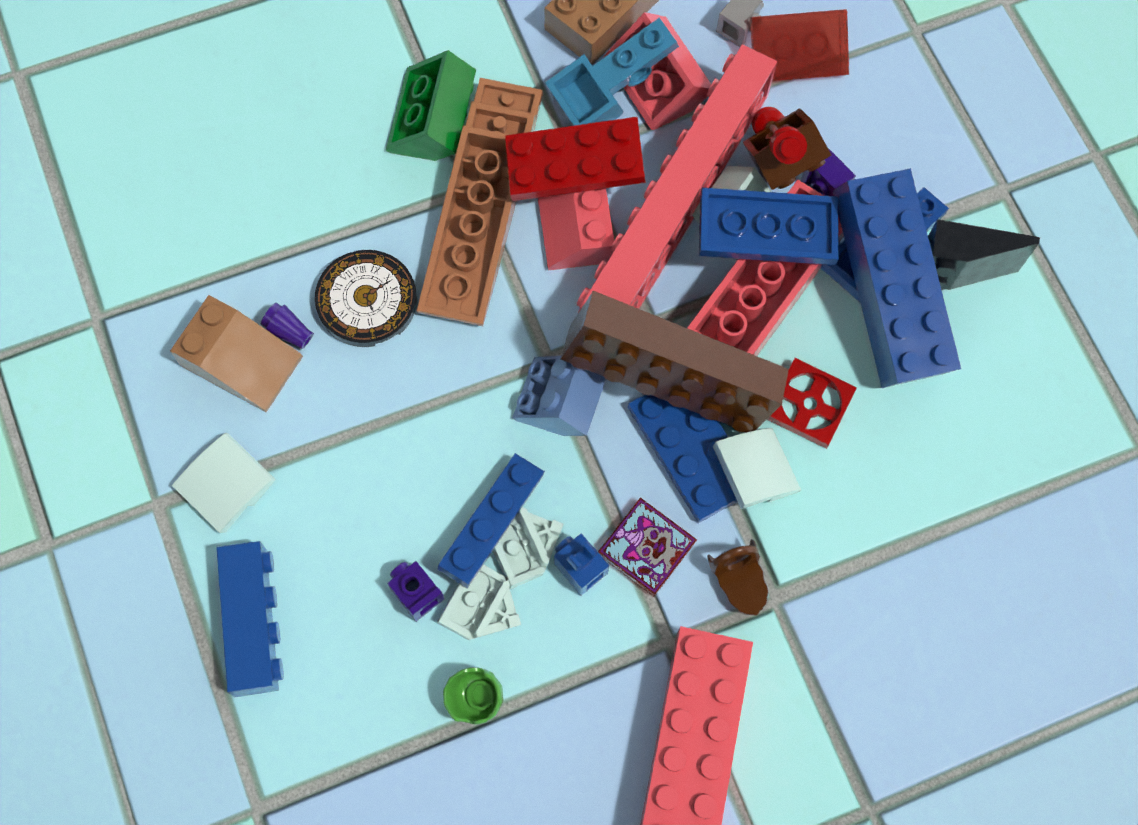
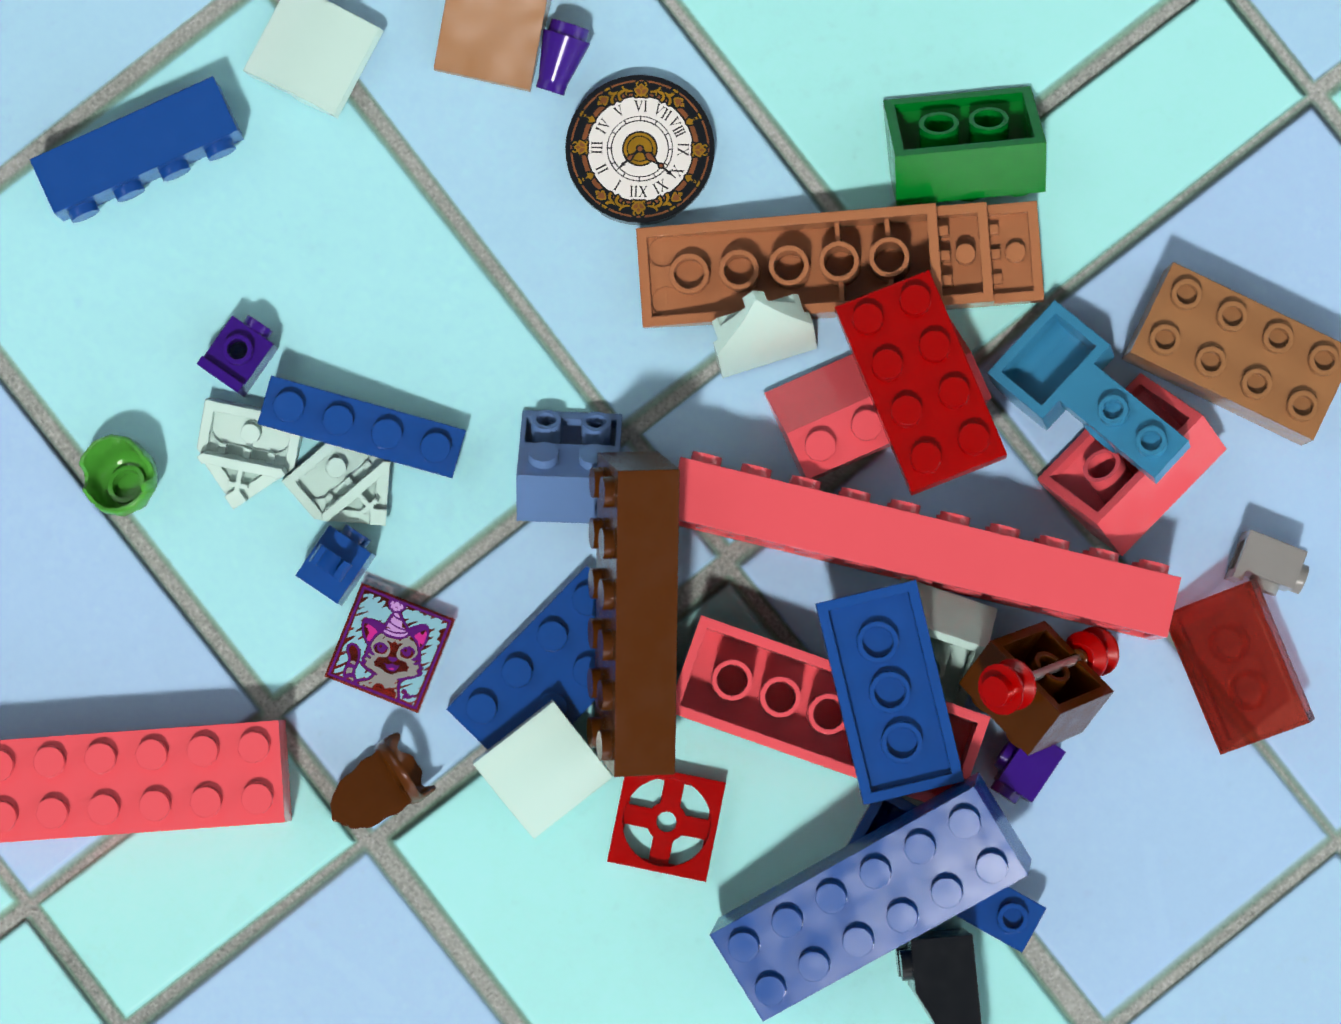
camera: 75 degrees right, 15 degrees up
none -> light aqua slope [712,291,817,378]

